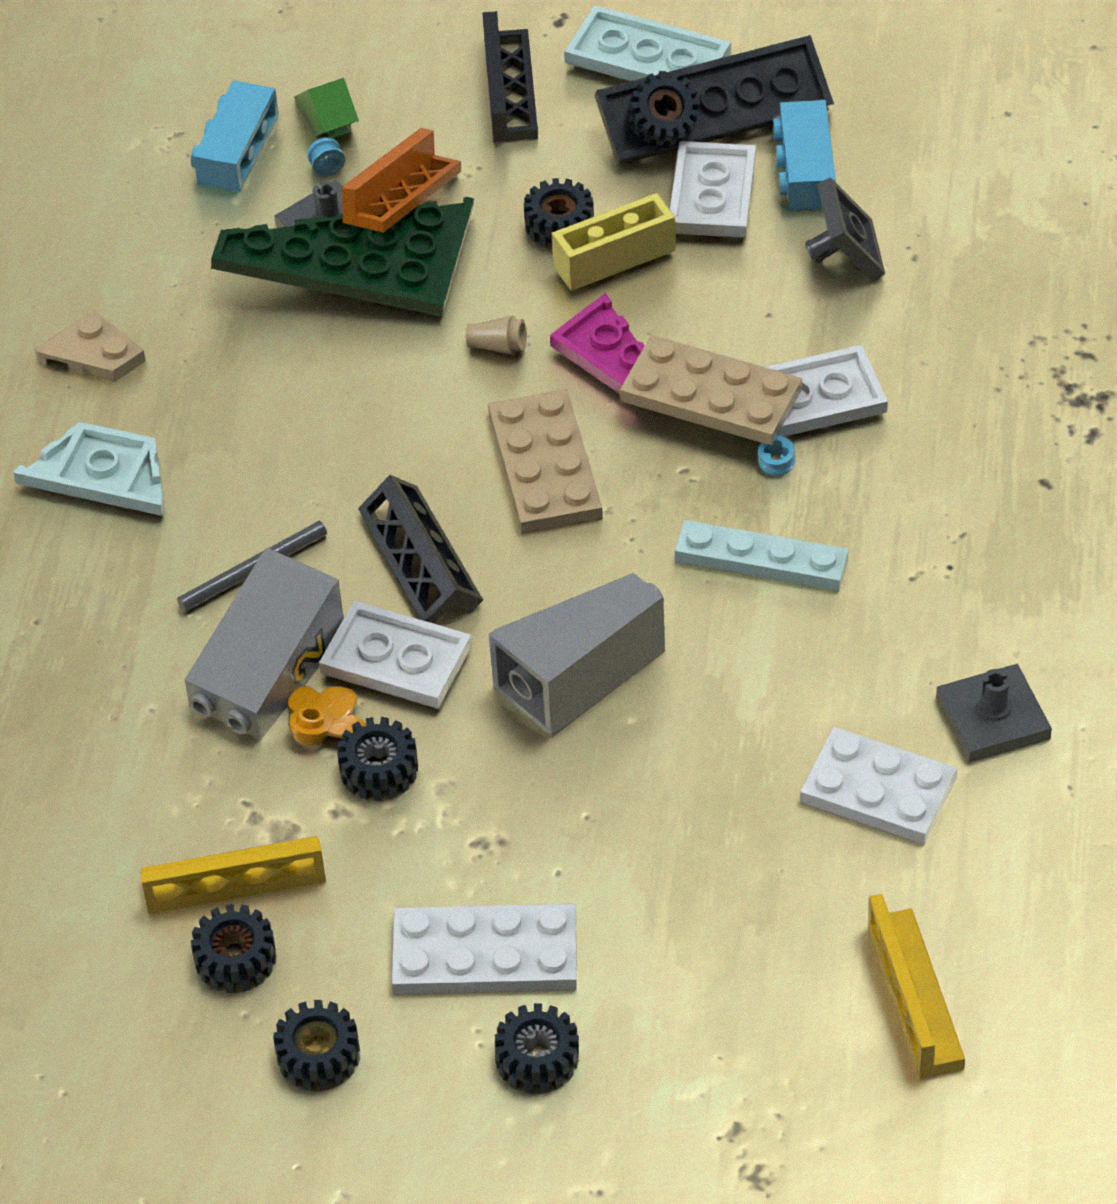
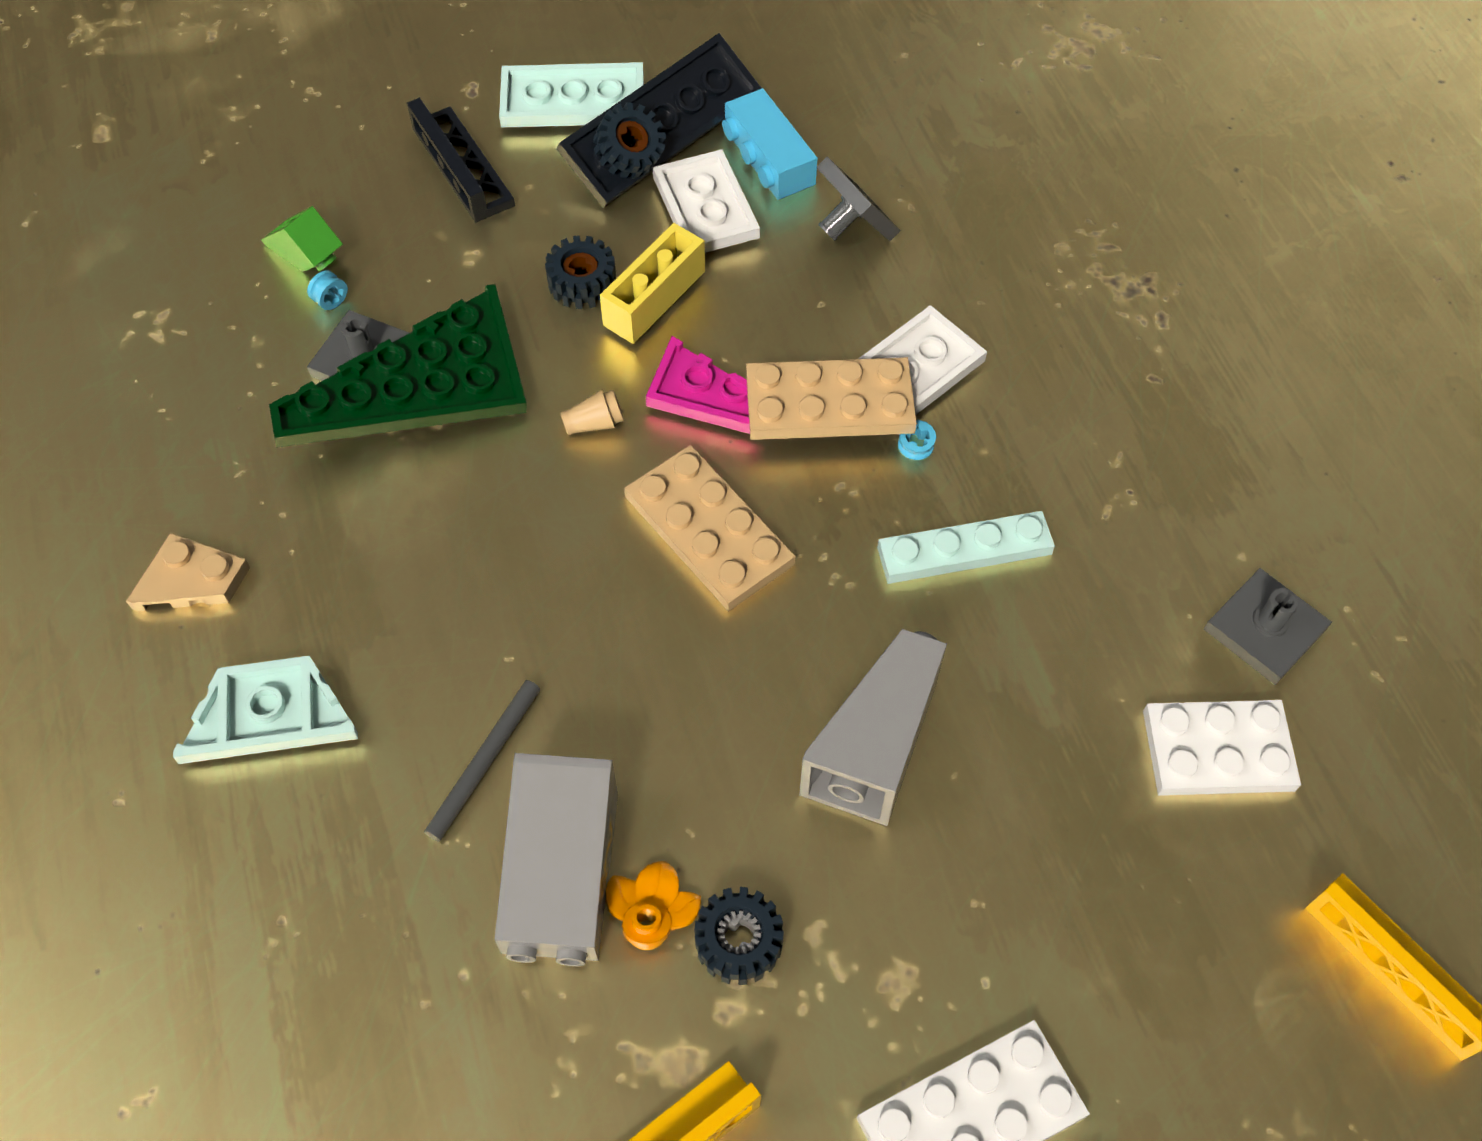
camera: 30 degrees left, 10 degrees up
medium azure brick [191,80,279,192] -> none
white plate [319,601,472,709] -> none
orange fence [342,128,461,233] -> none
black fence [358,475,483,624] -> none

